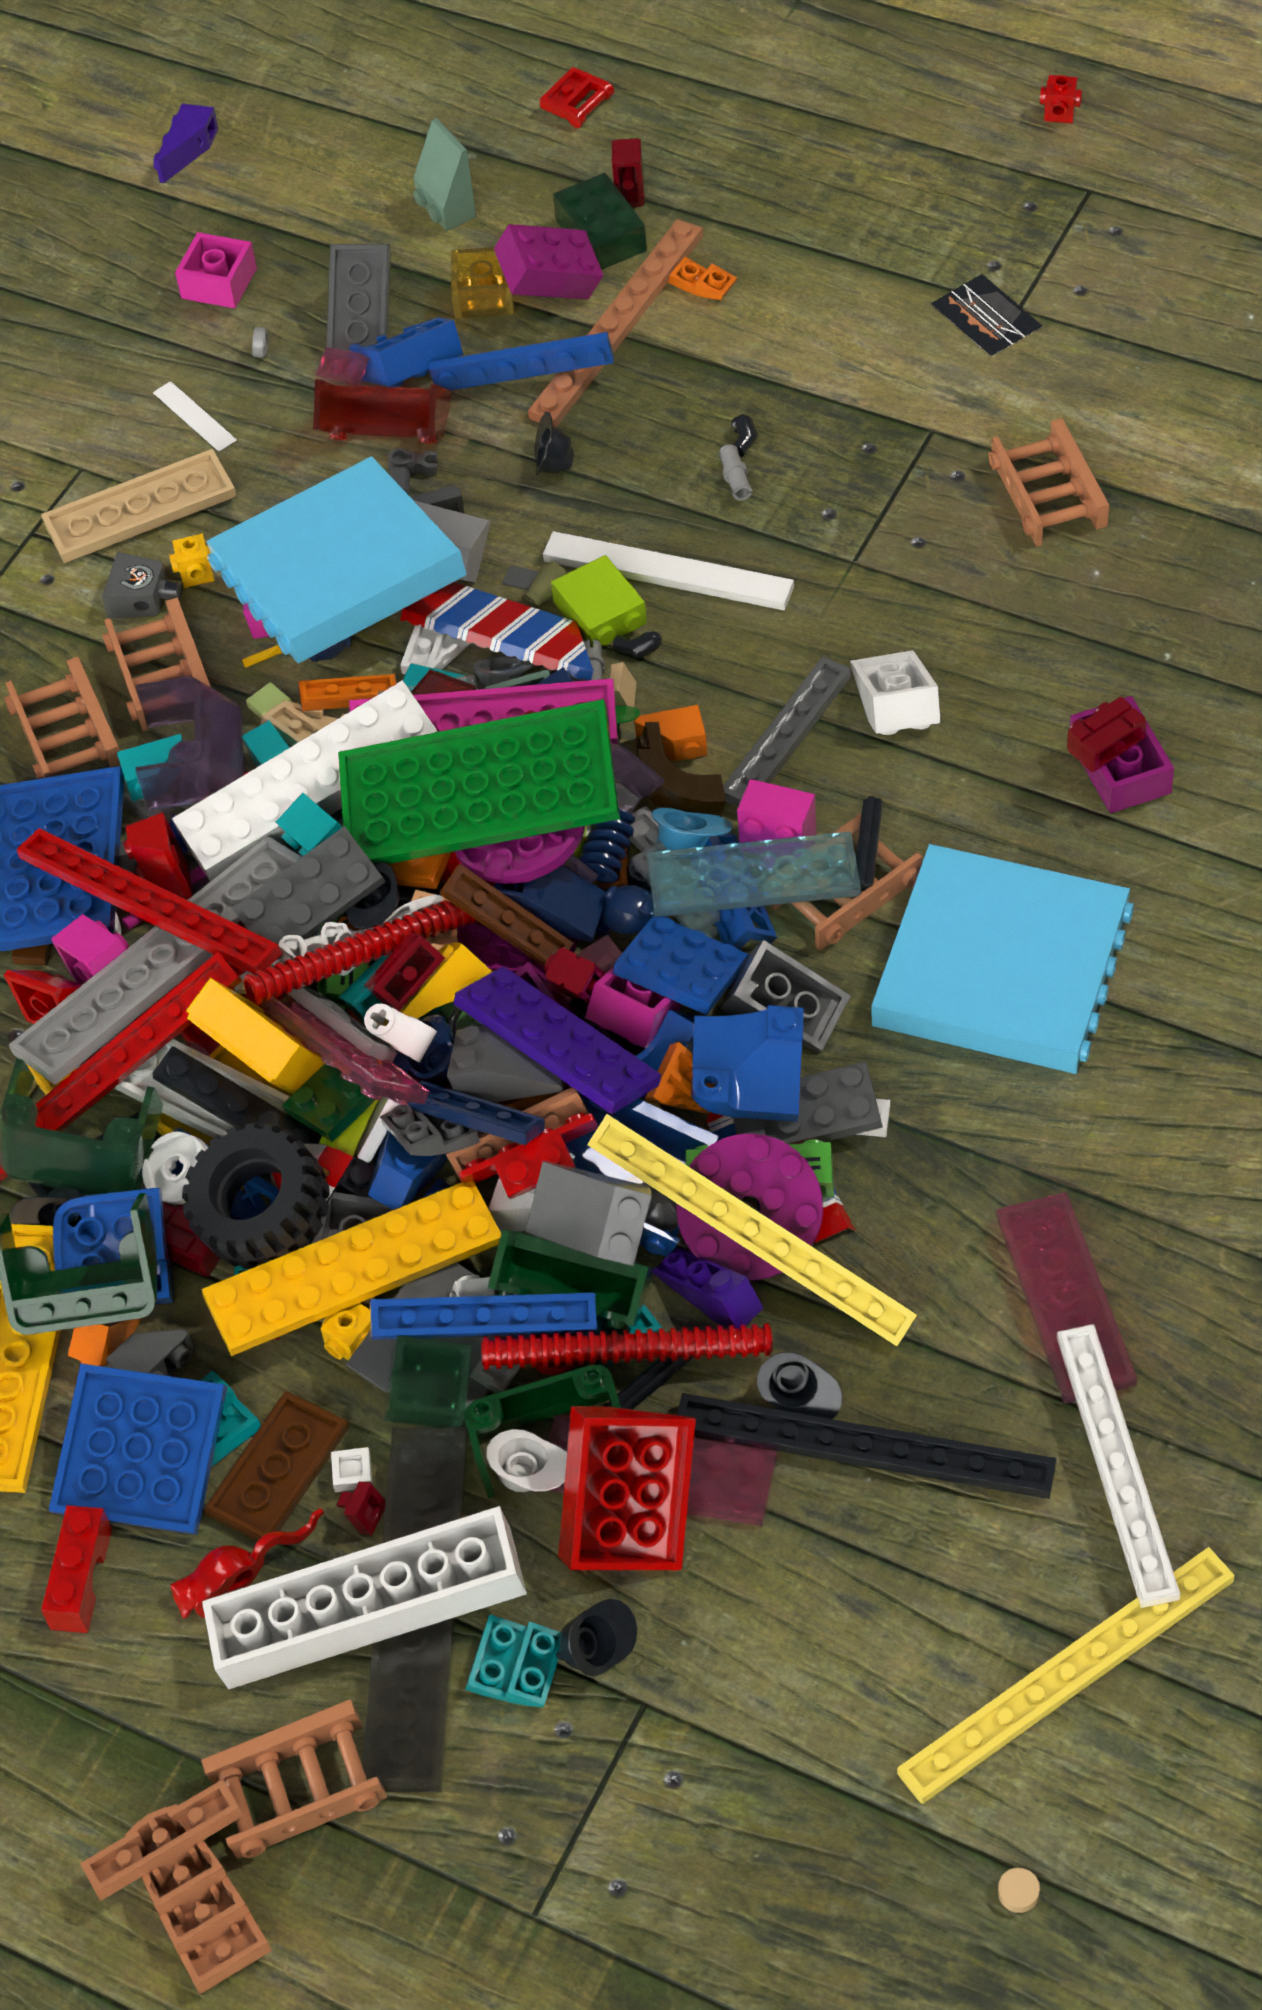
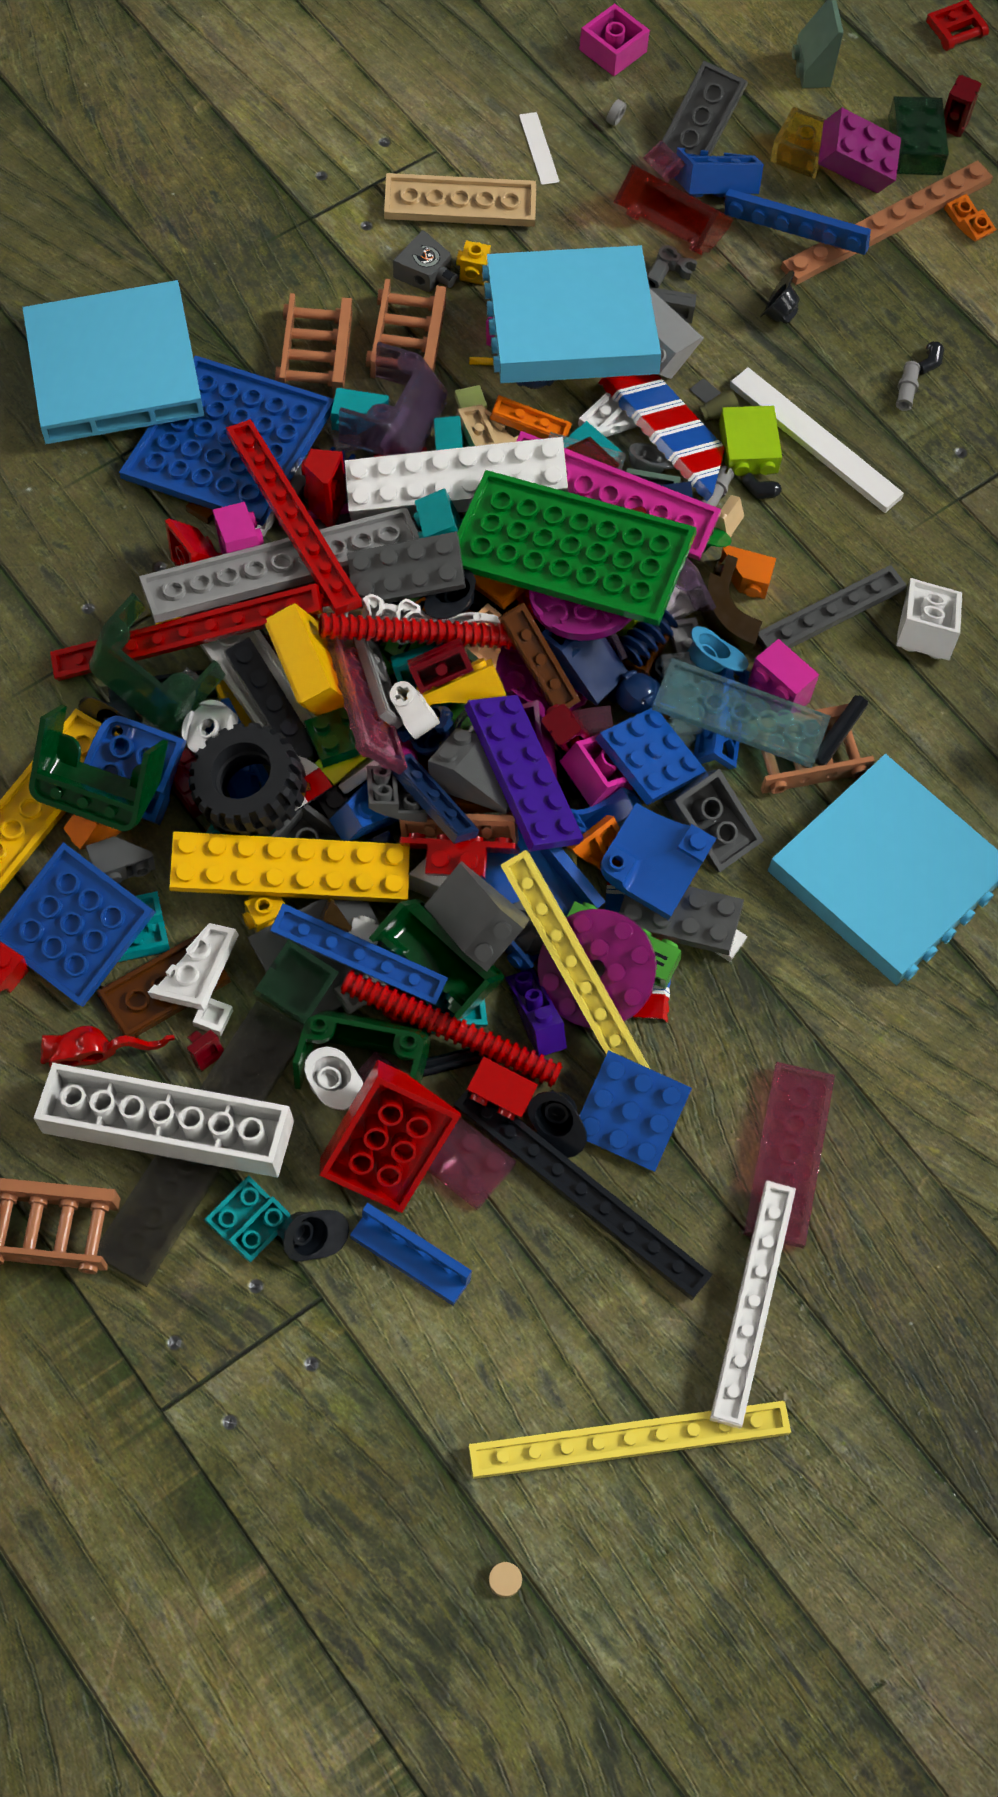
camera: 15 degrees right, 10 degrees up
none -> white wing [148,923,239,1011]
none -> dark brown slope [320,897,352,932]
none -> blue fence [350,1202,472,1306]
none -> red slope [467,1056,538,1121]
none -> blue plate [579,1050,692,1172]

